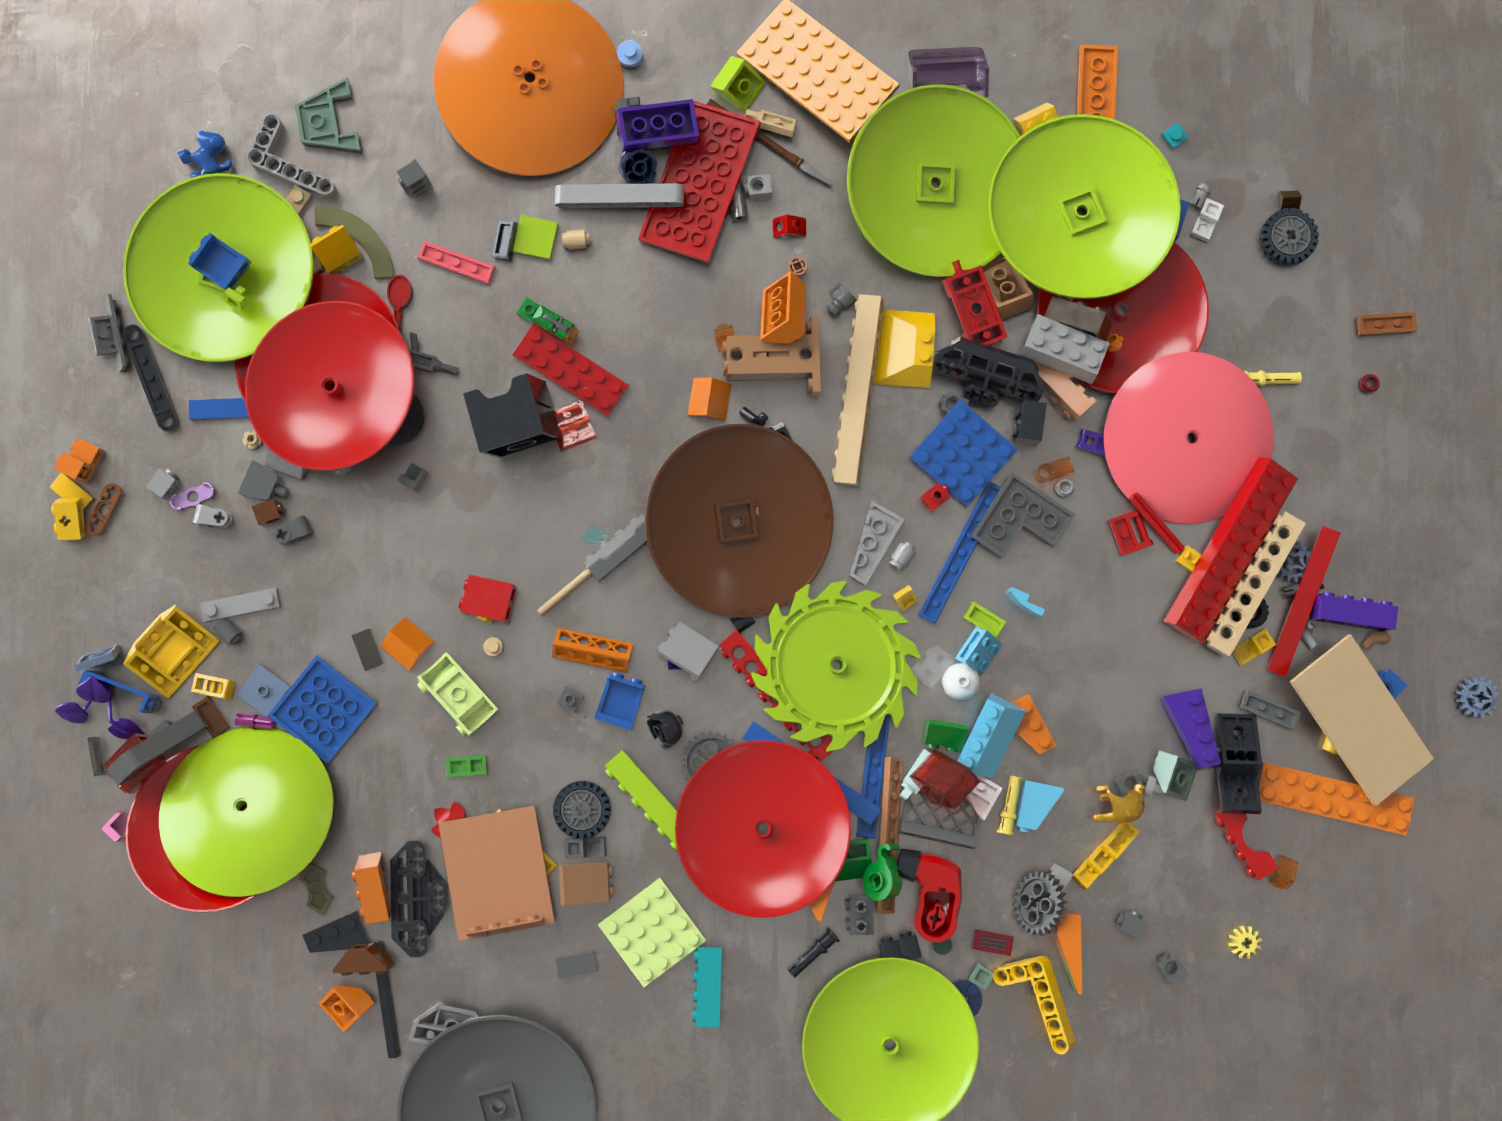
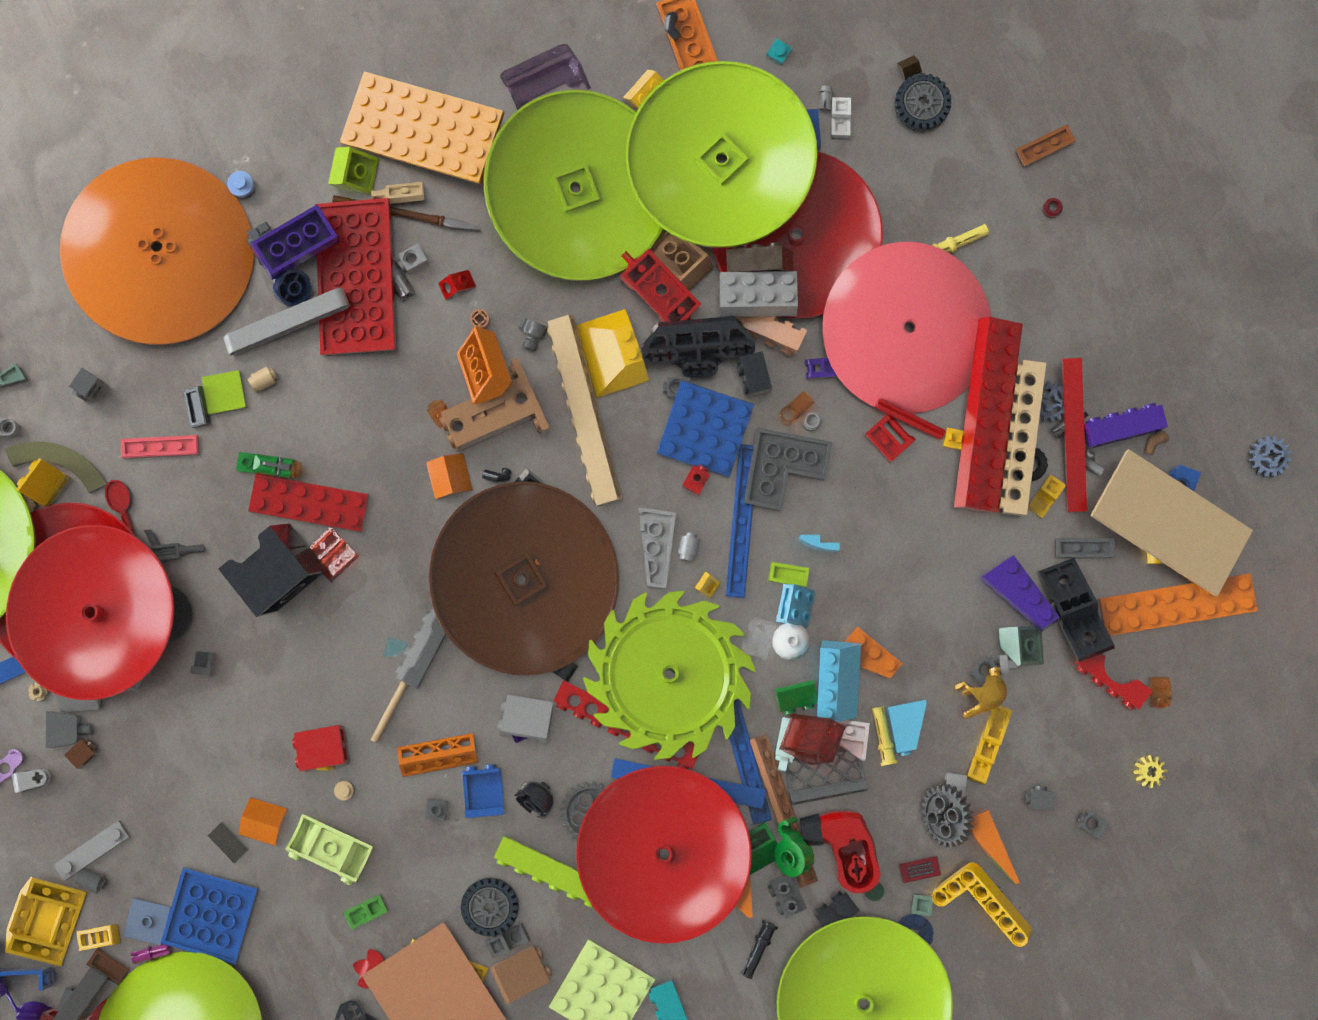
camera: 20 degrees left, 0 degrees up
dark grey piece [273,516,313,545] -> none
orange plate [1105,334,1123,352] -> none
none -> black arm [664,12,682,41]

